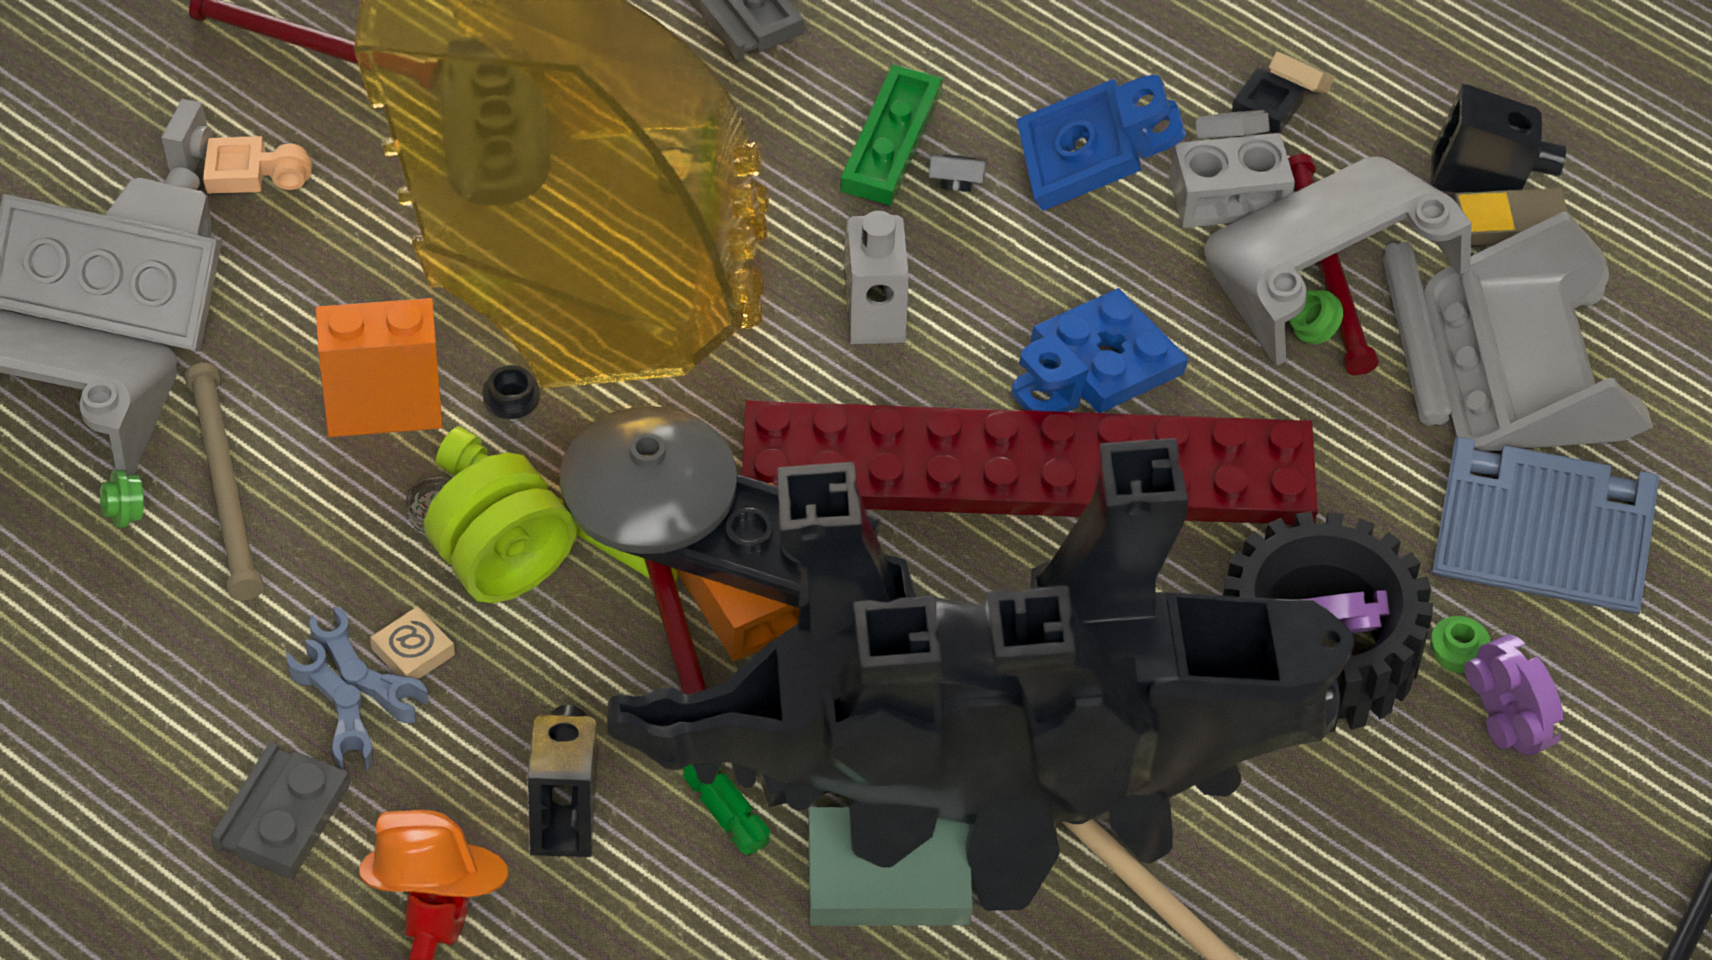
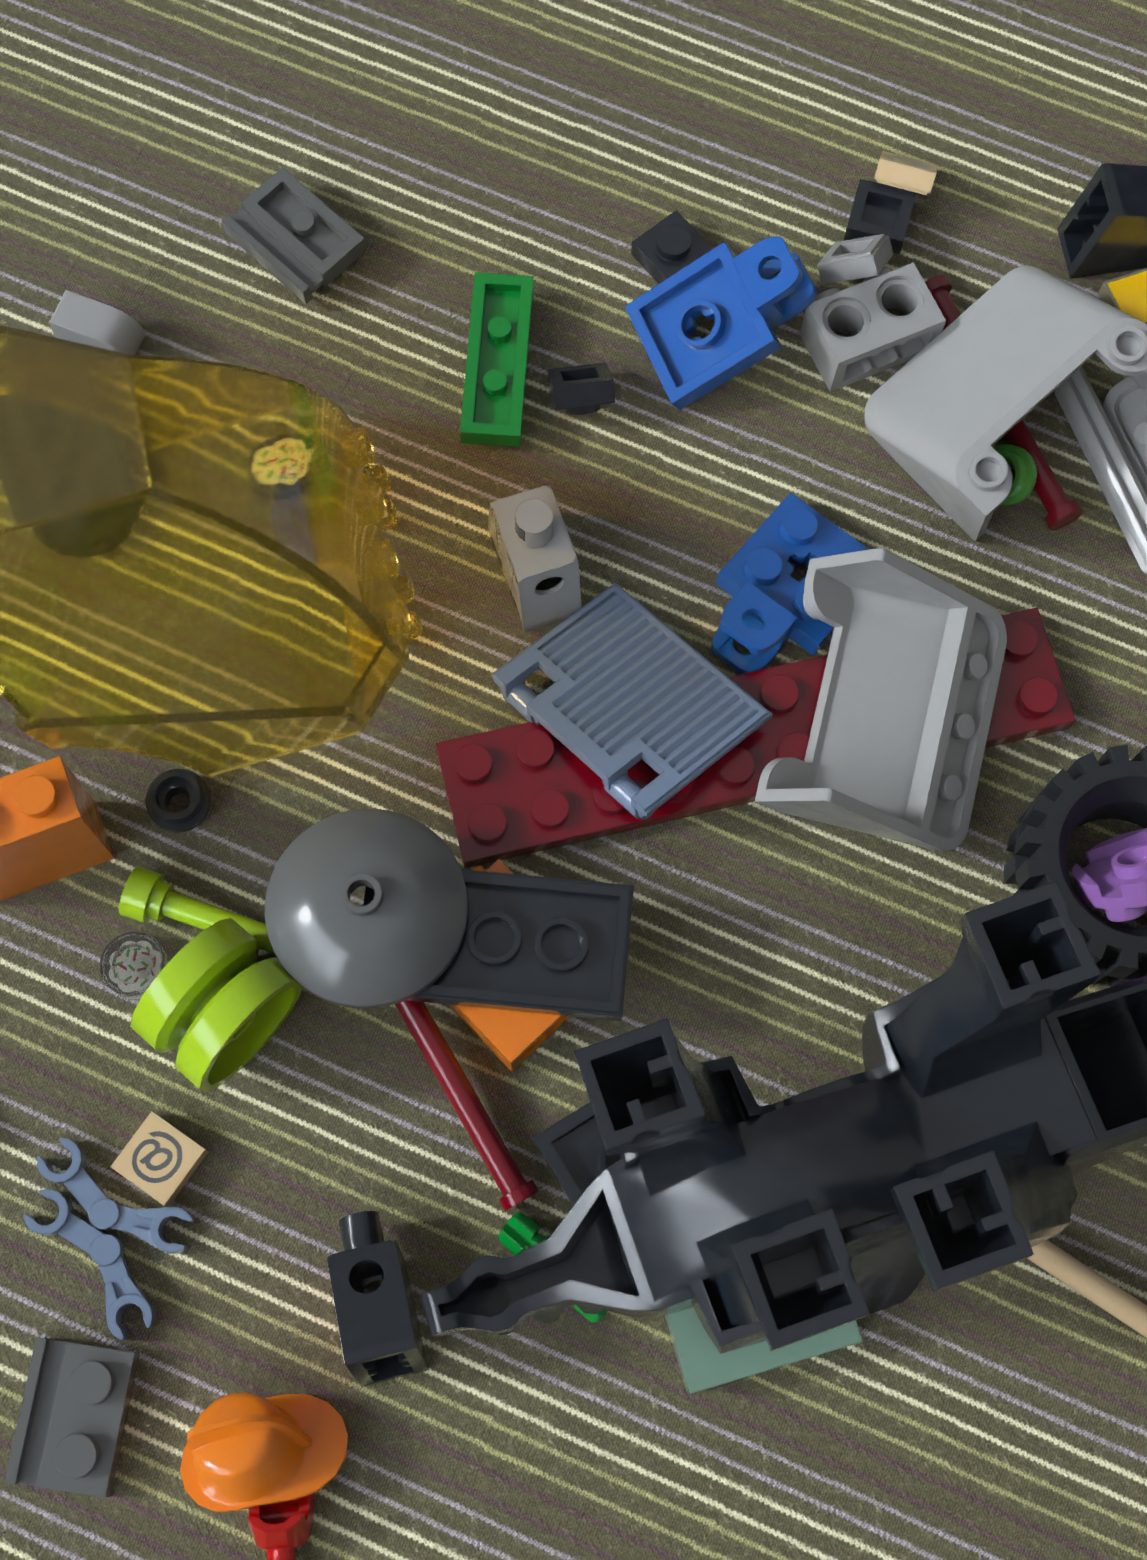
camera: 15 degrees left, 20 degrees up
none -> sand blue window [491,583,772,820]
none -> black plate [631,210,713,284]
none -> light grey windscreen [754,548,1007,851]

